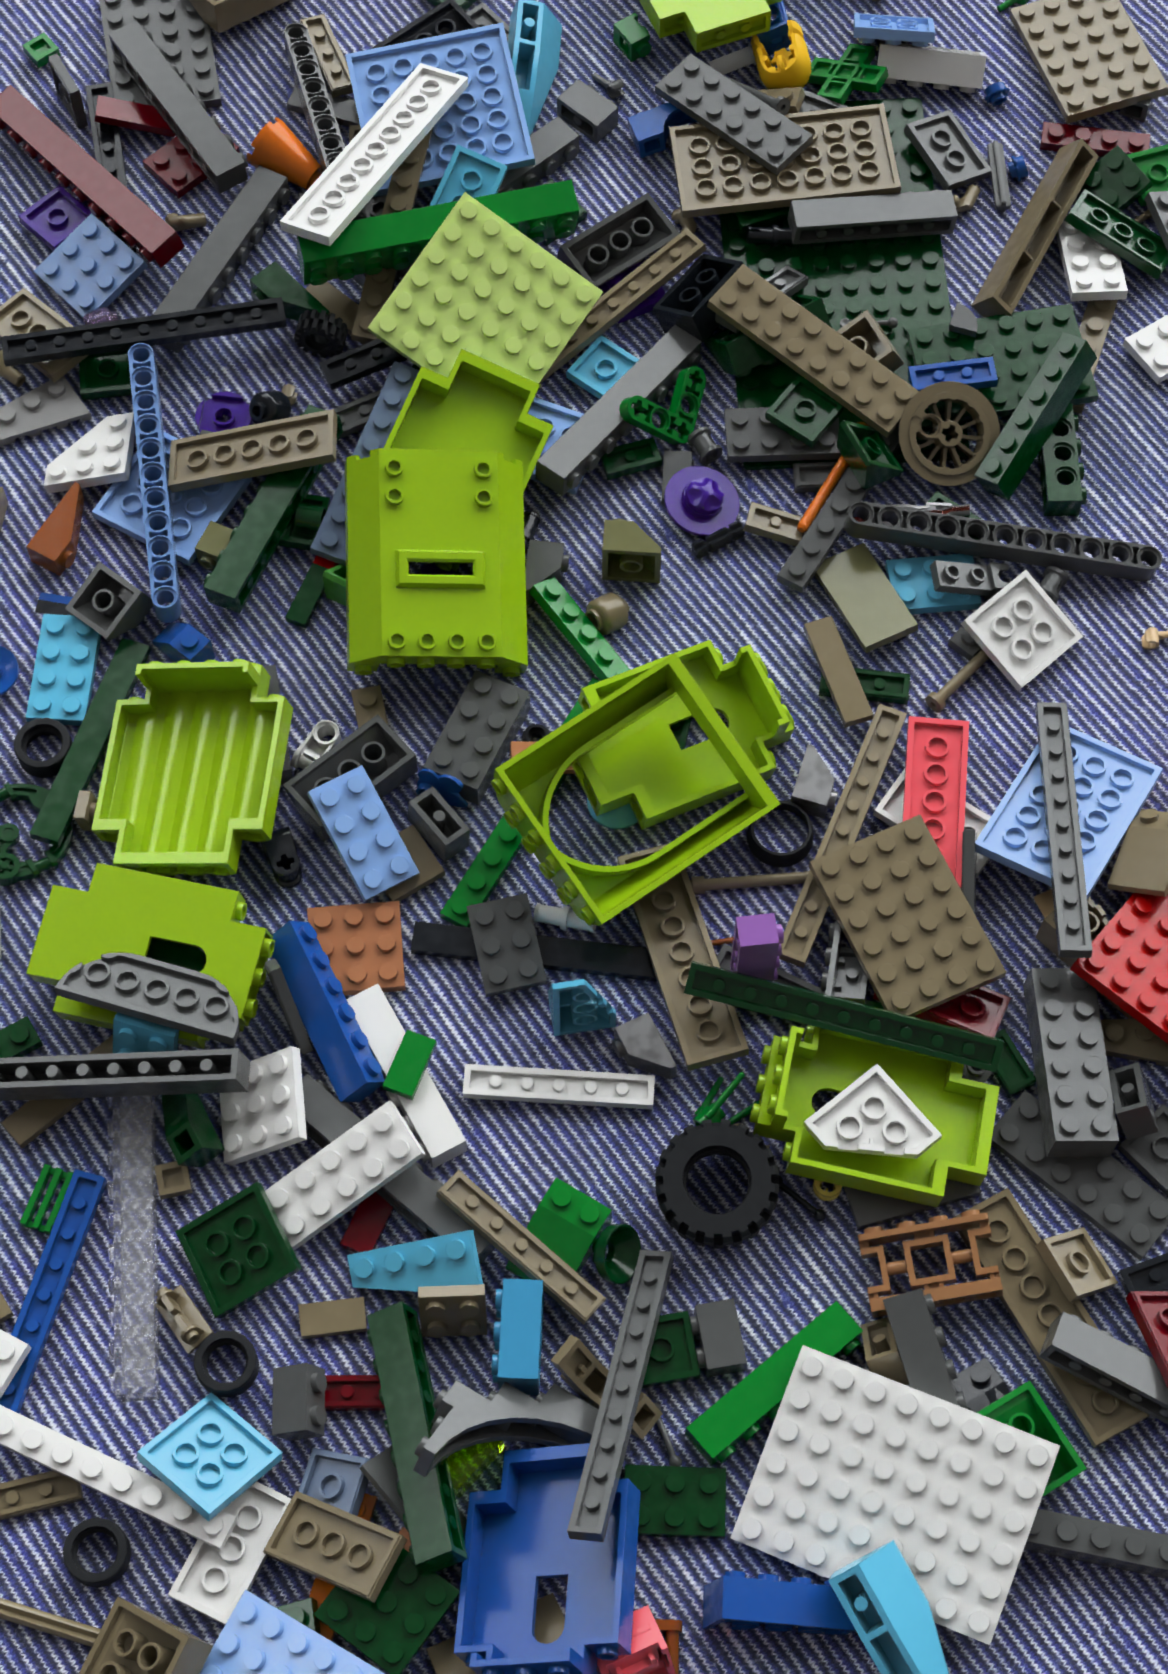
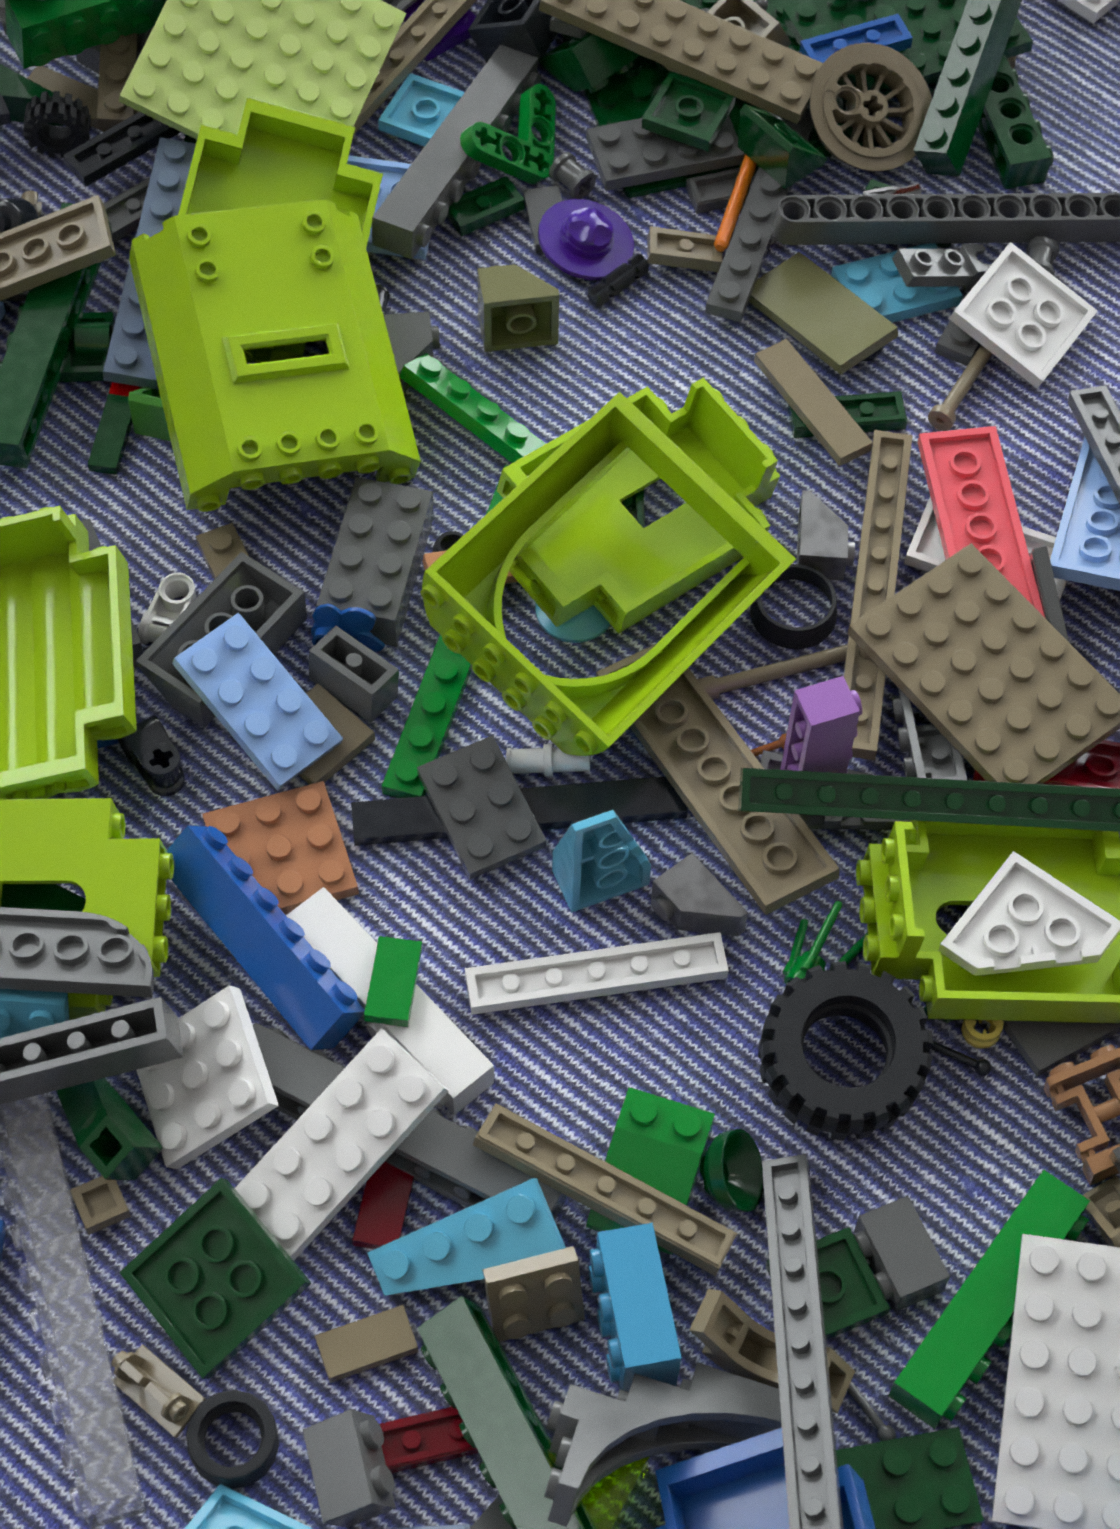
camera: 15 degrees left, 5 degrees down
dark grey tile [264,958,314,1055] -> none
dark tan head [585,592,629,635] -> none

